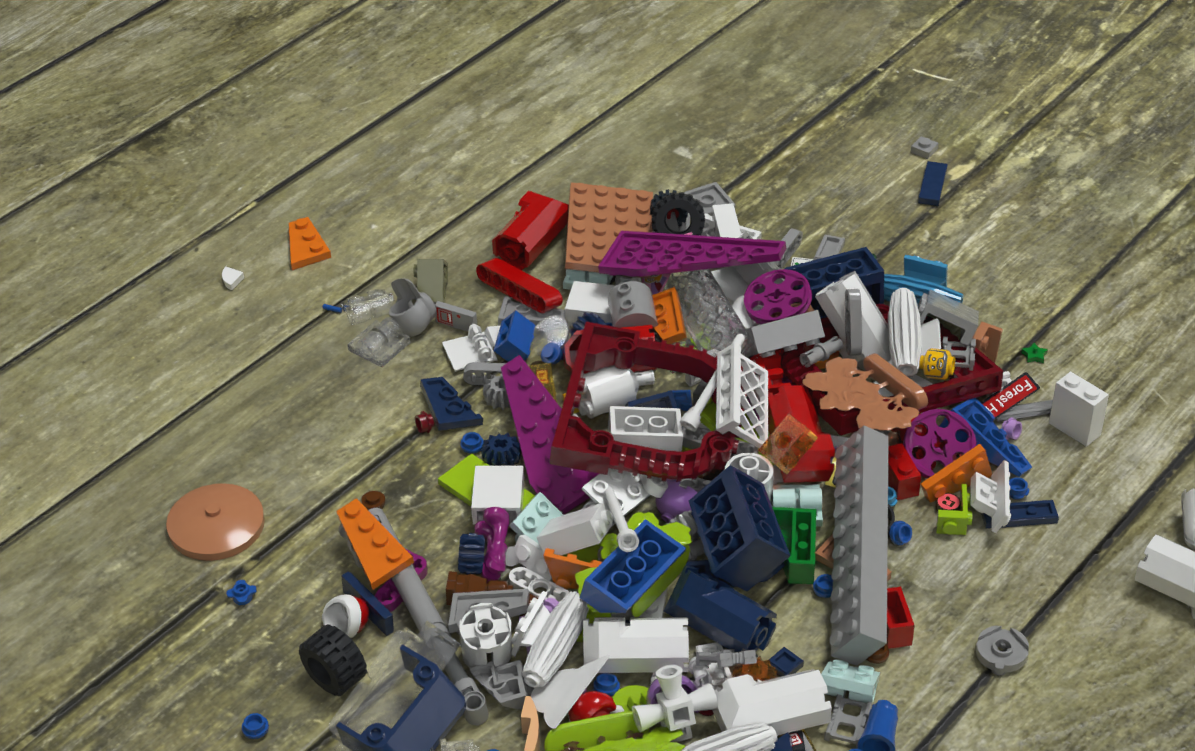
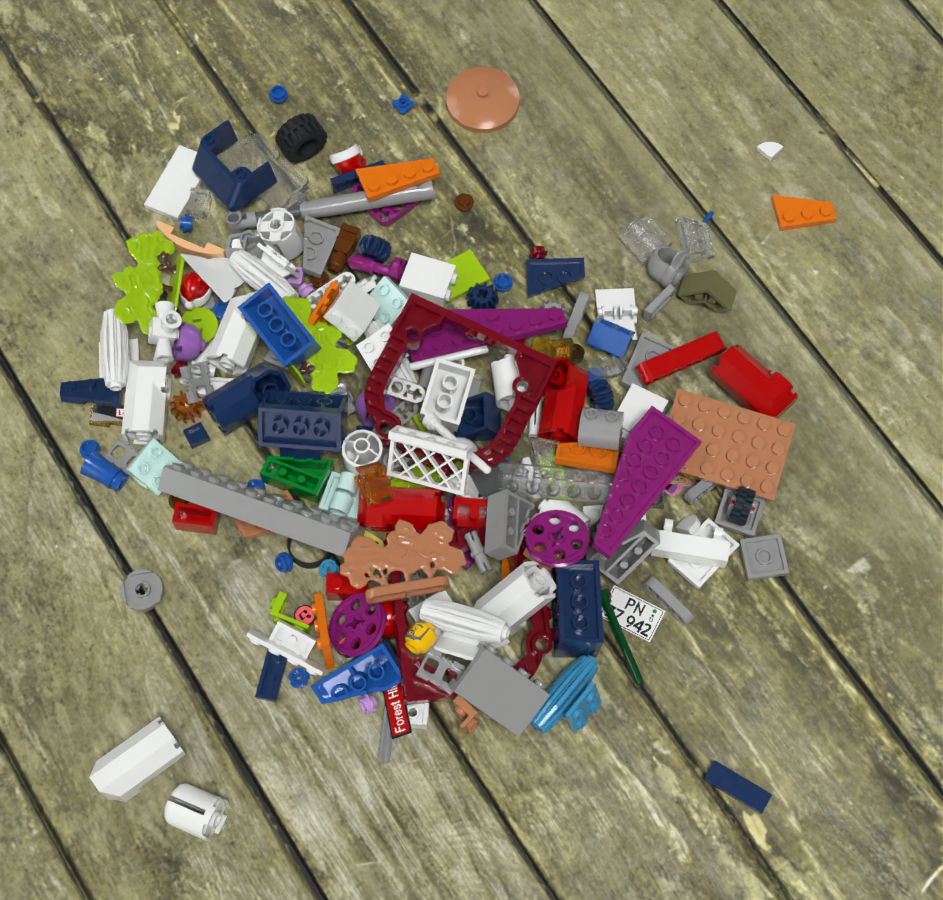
camera: 105 degrees right, 25 degrees up
blue plate [541,342,563,364] -> none
white piece [605,488,639,552] -> none
black tyre [651,192,705,236] -> none
light grey tile [814,234,845,260] -> none
light grey beam [845,289,862,355] -> none
light grey plate [911,136,939,159] -> none
green piece [1021,343,1048,364] -> none
white brick [1049,371,1109,447] -> none

